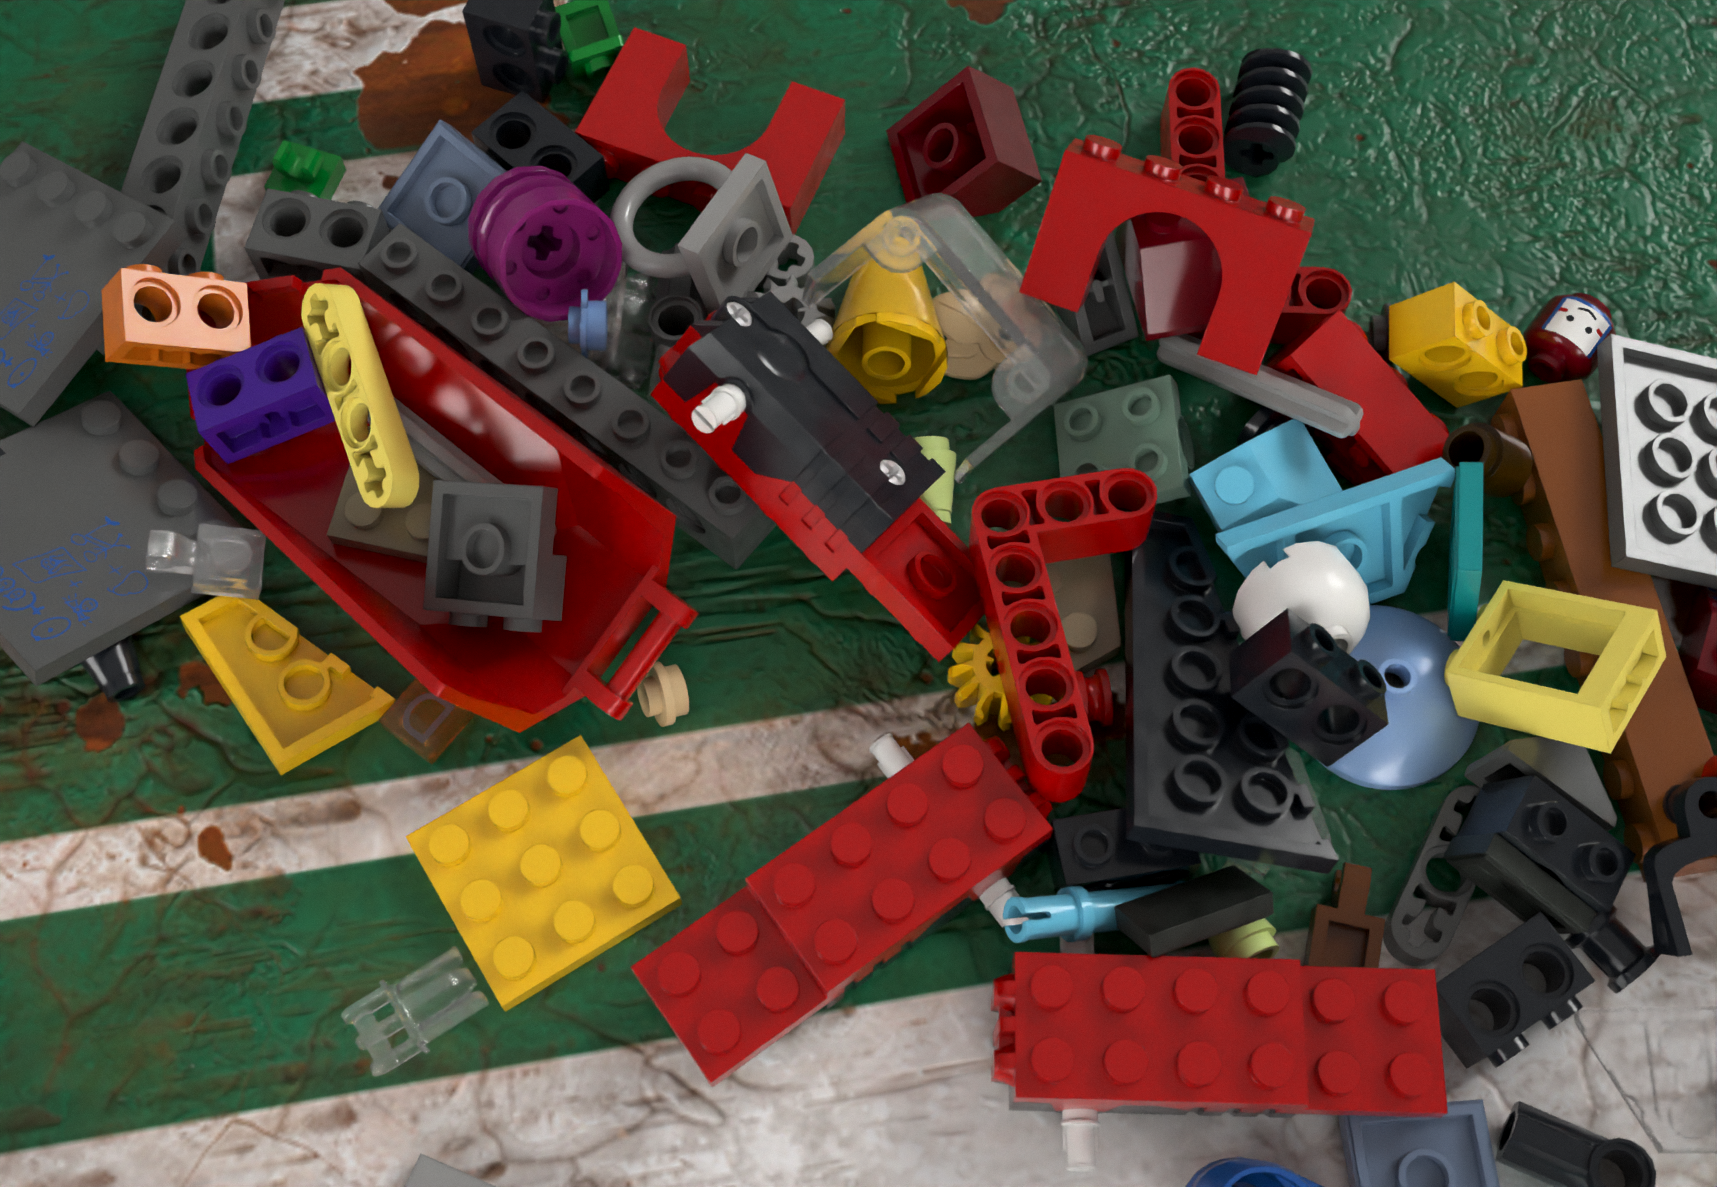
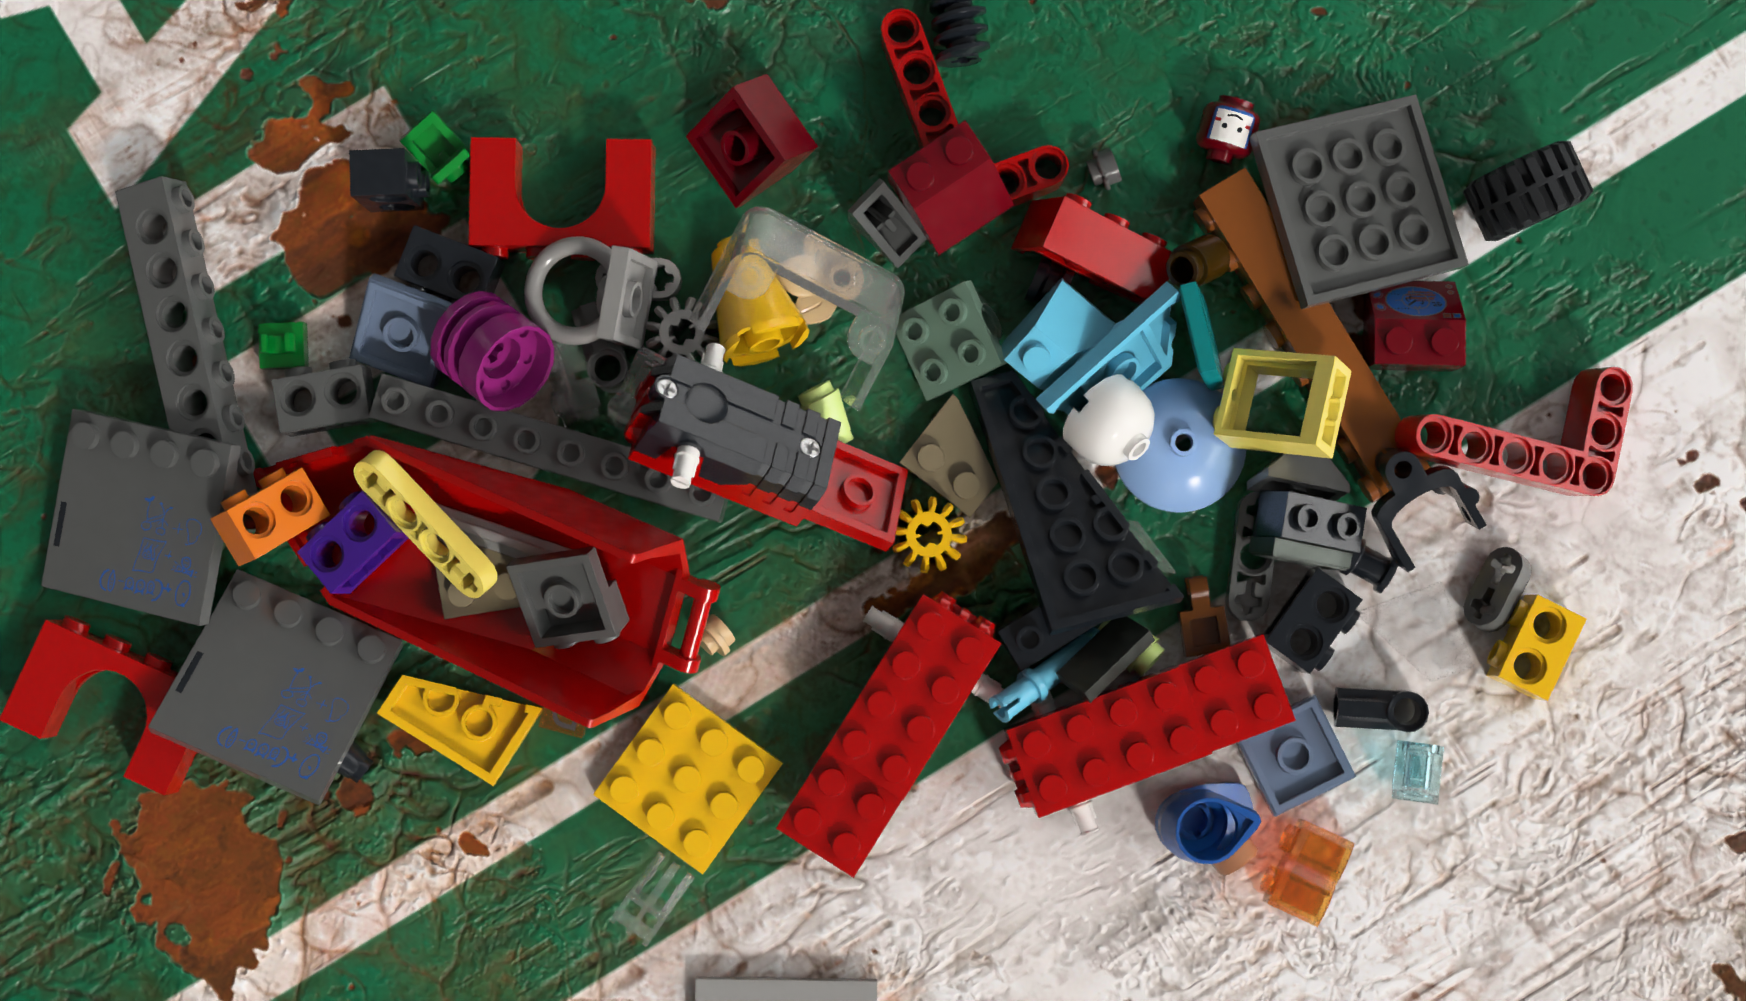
camera: 20 degrees left, 20 degrees up
clear plate [145,523,266,600] -> none
medium blue plate [568,289,608,359] -> none
red beam [969,468,1157,802] -> none
red arch [1019,135,1315,375] -> none
red bush [1075,668,1113,727] -> none
light grey axle [1156,334,1364,439] -> none
black brick [1229,608,1389,767] -> none
yellow brick [1389,281,1527,408] -> none

